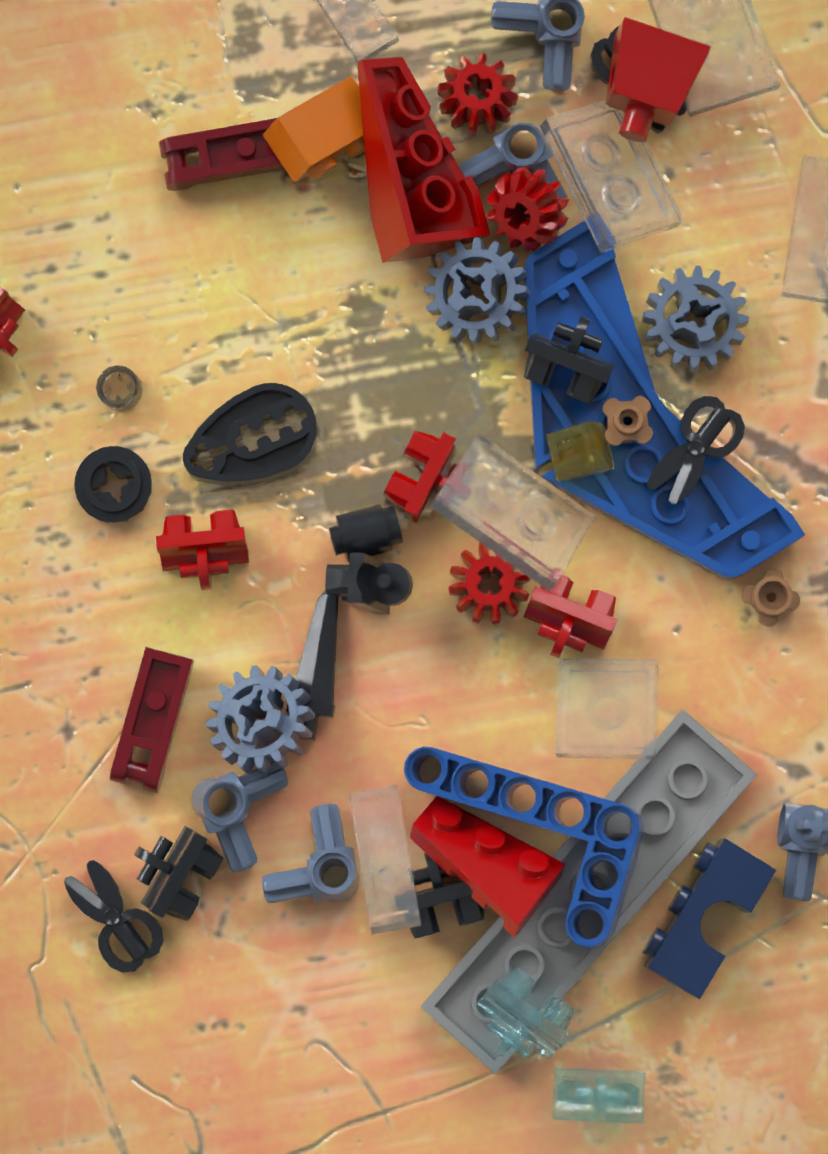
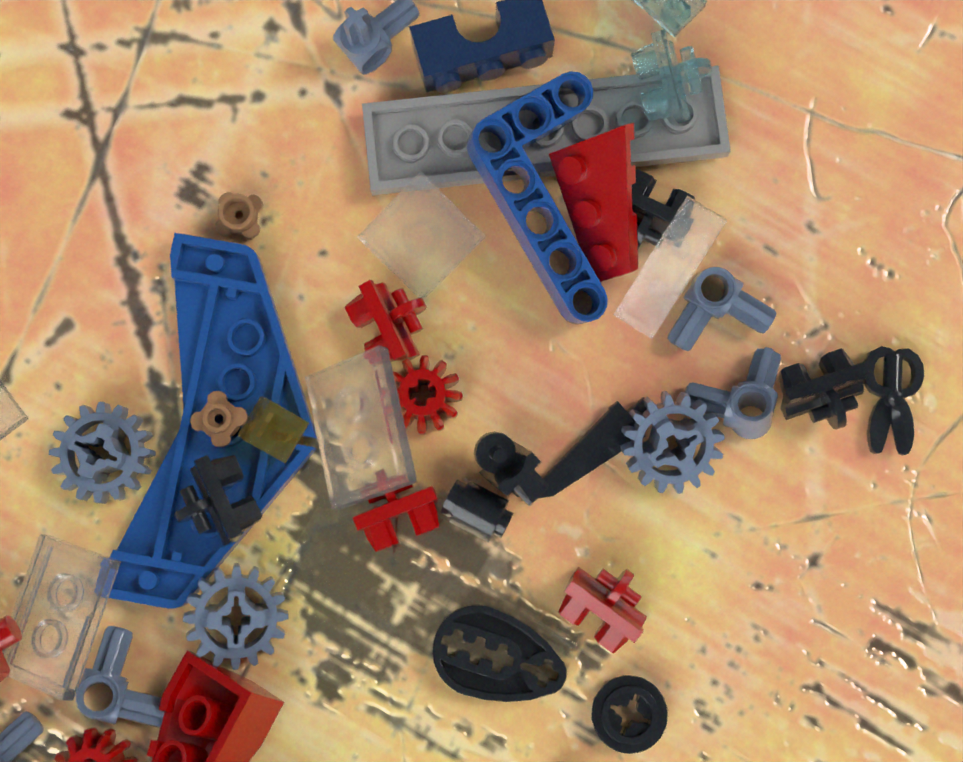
camera: 135 degrees left, 0 degrees up
dark red plate [110,647,194,793] -> none
red gear [486,167,570,251] -> none
black piece [646,396,745,505] -> none

